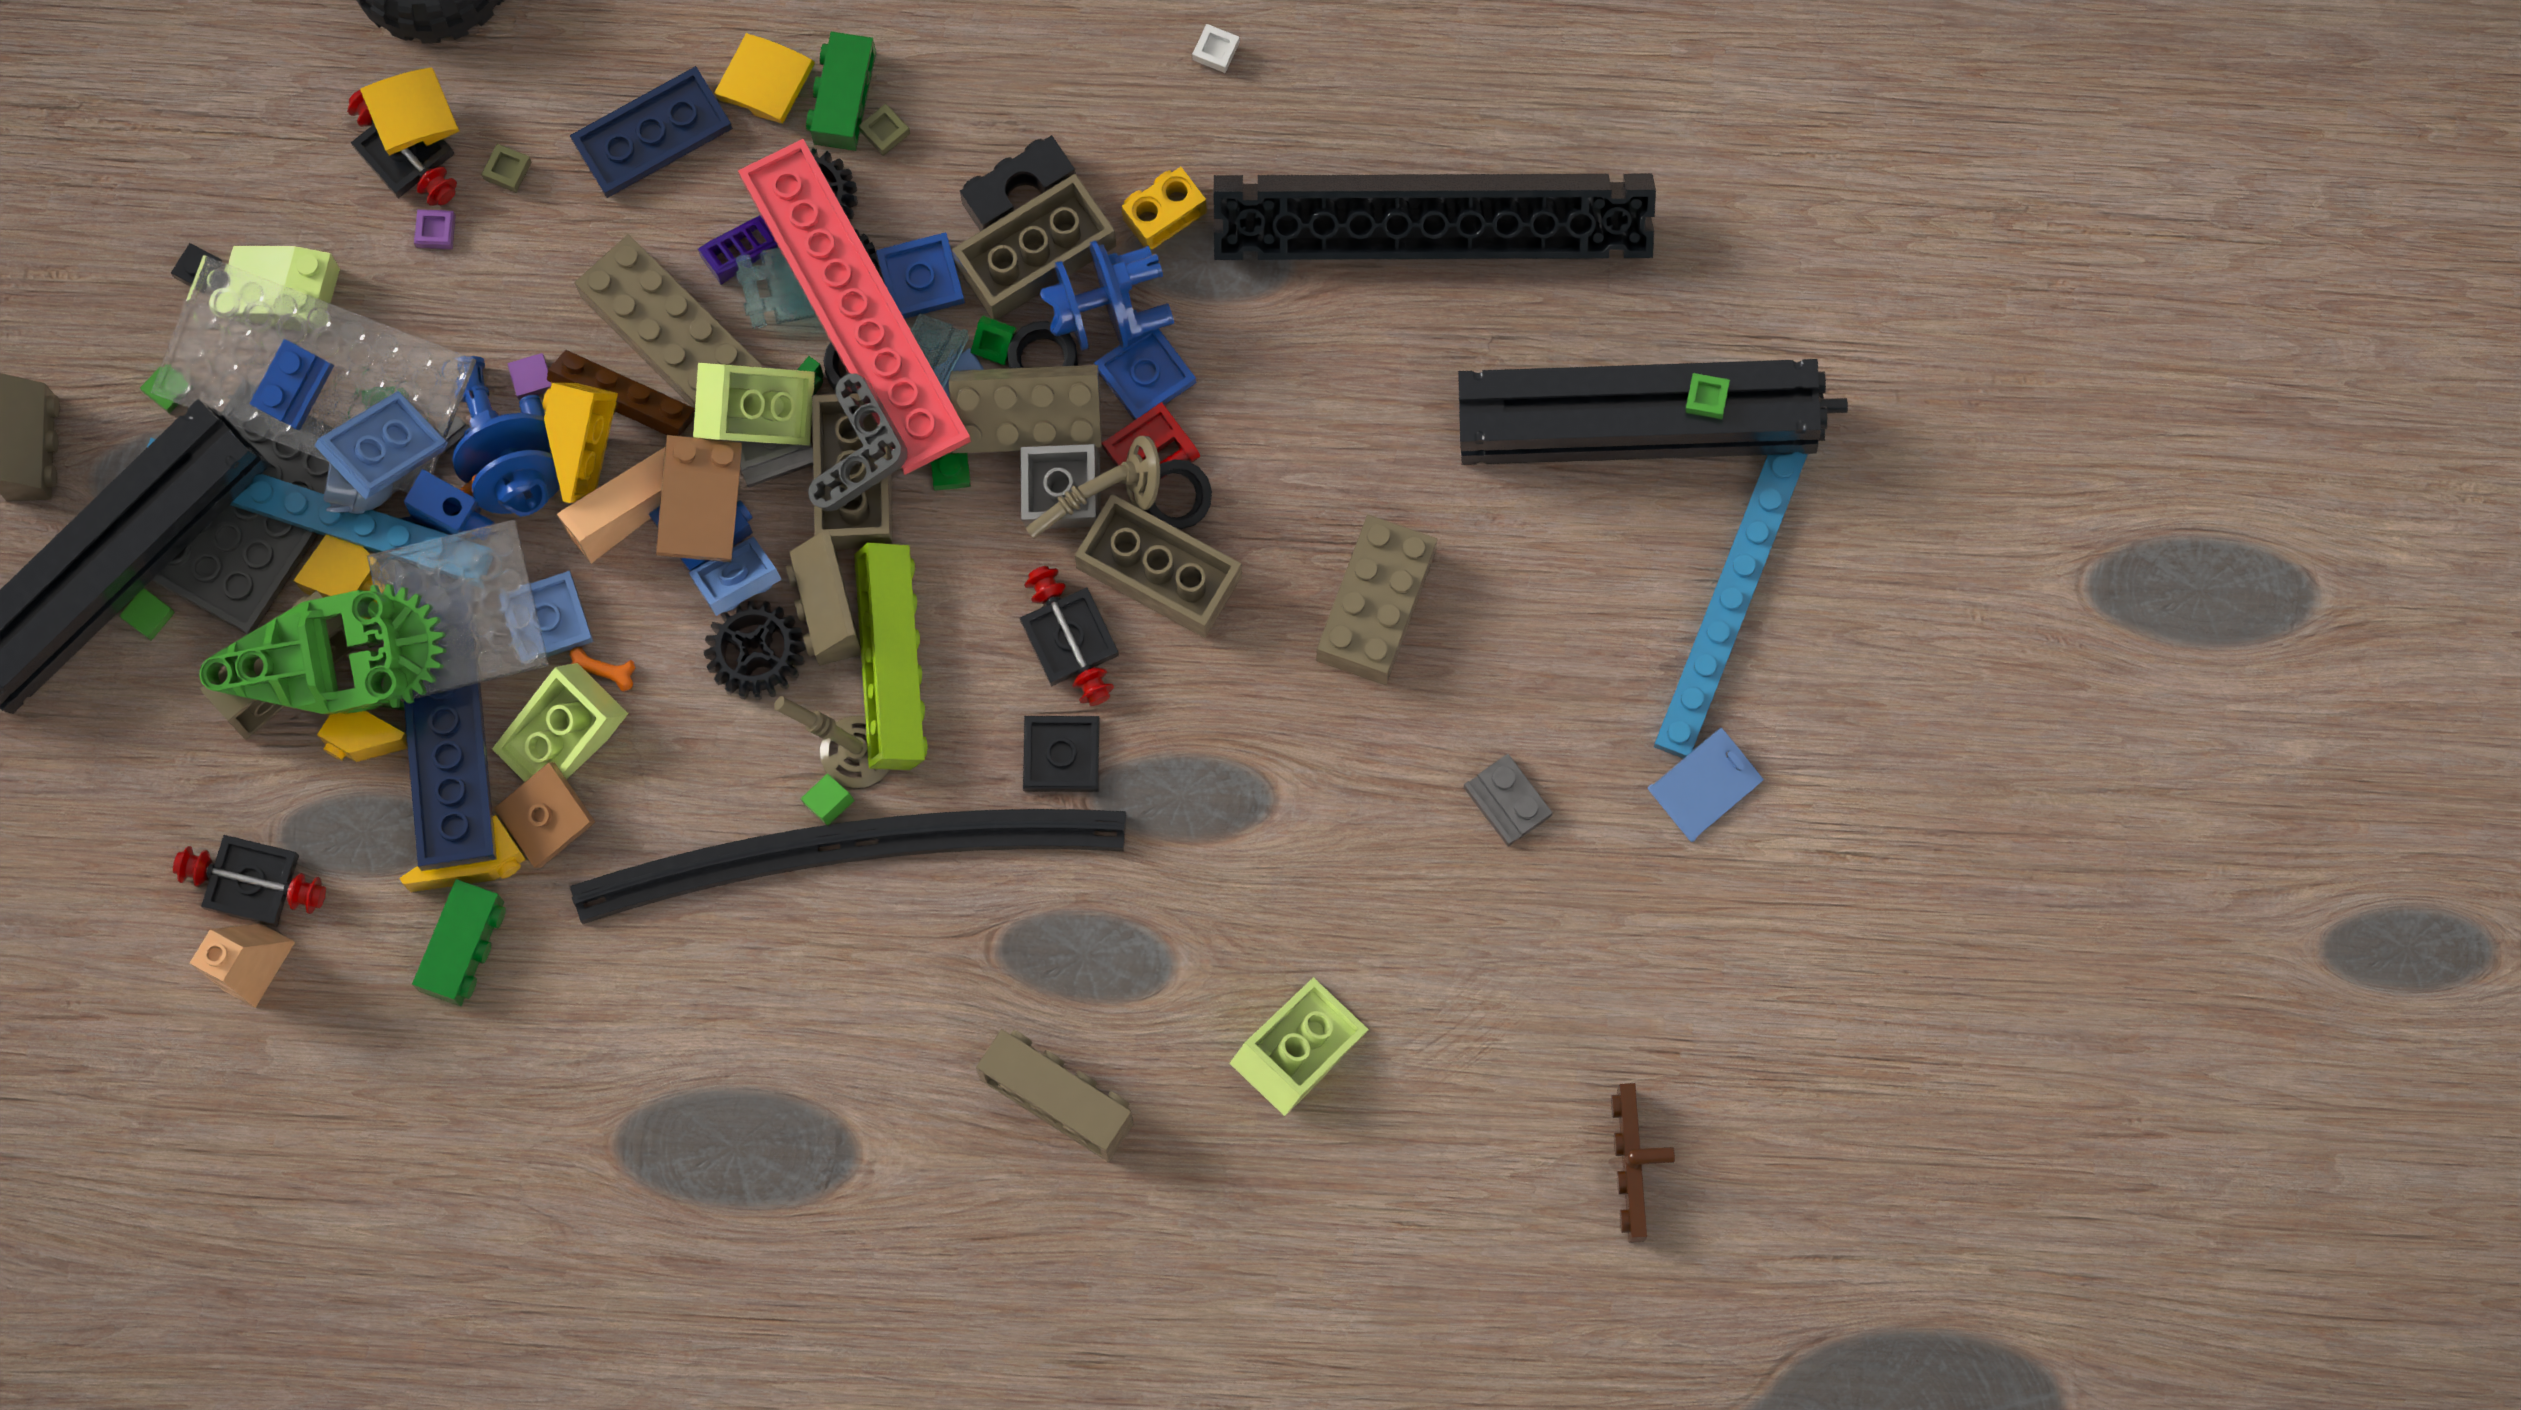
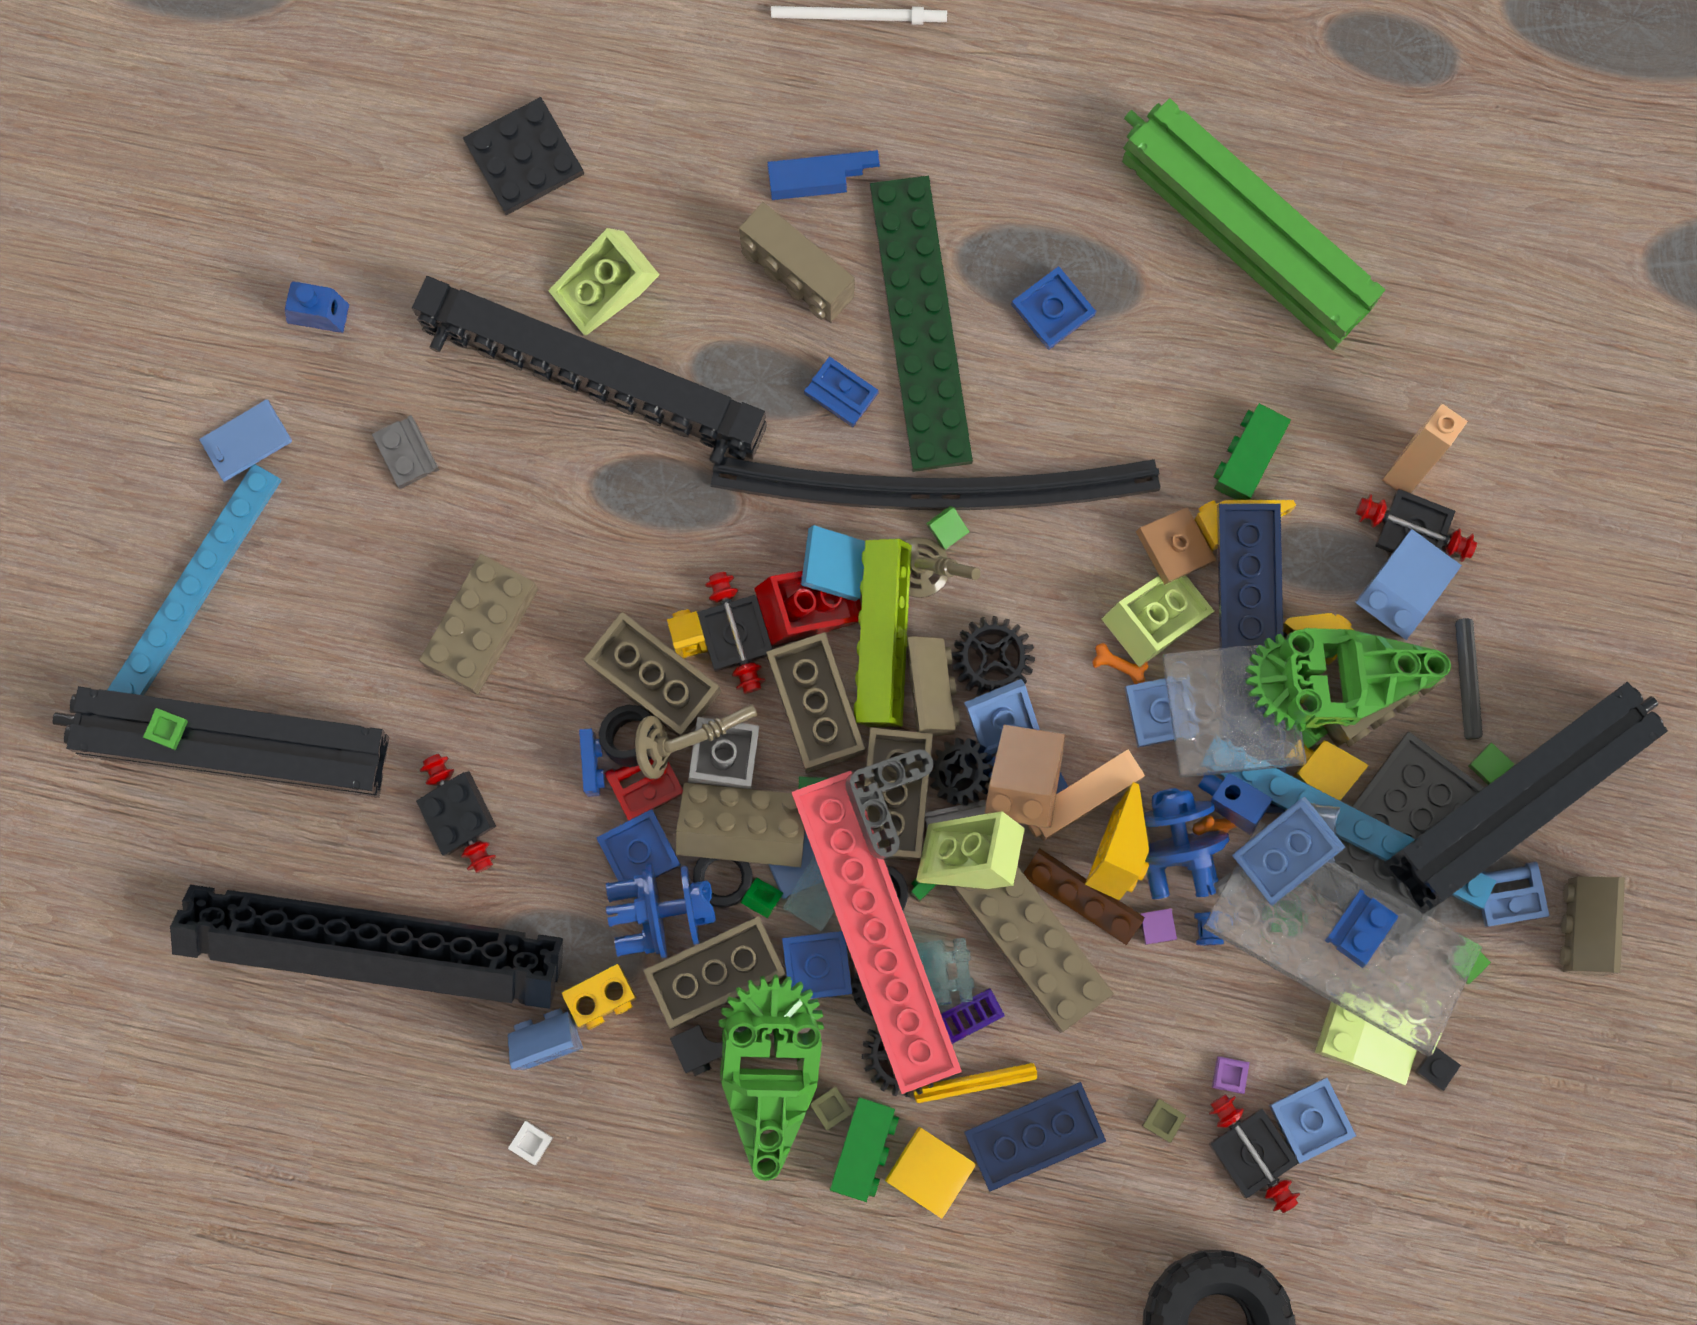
camera: 175 degrees left, 5 degrees up
yellow slope [360,67,460,156] -> none
black tile [1023,716,1100,792] -> none
reddish brown plate [1611,1083,1675,1243] -> none
none -> blue torso [285,282,349,333]
none -> black brick [412,276,767,465]
none -> black plate [416,754,497,873]
none -> black plate [463,97,584,215]
none -> medium blue slope [508,1008,583,1071]
none -> blue plate [579,728,605,797]
none -> yellow slope [667,609,708,659]
none -> bright green connector [718,975,824,1181]
none -> red slope [754,571,862,646]
none -> dark tan brick [766,632,865,774]
none -> blue piece [767,150,880,200]
none -> dark azure tile [801,525,865,601]
none -> blue plate [804,356,879,427]
none -> dark green plate [870,175,973,472]
none -> yellow axle [913,1063,1037,1103]
none -> black gear [929,737,994,806]
none -> blue plate [1011,266,1096,350]
none -> bright green brick [1122,98,1385,350]
none -> medium blue plate [1269,1078,1356,1164]
none -> medium blue slope [1355,529,1462,640]
none -> dark grey axle [1455,618,1483,739]
none -> medium blue plate [1481,862,1549,927]

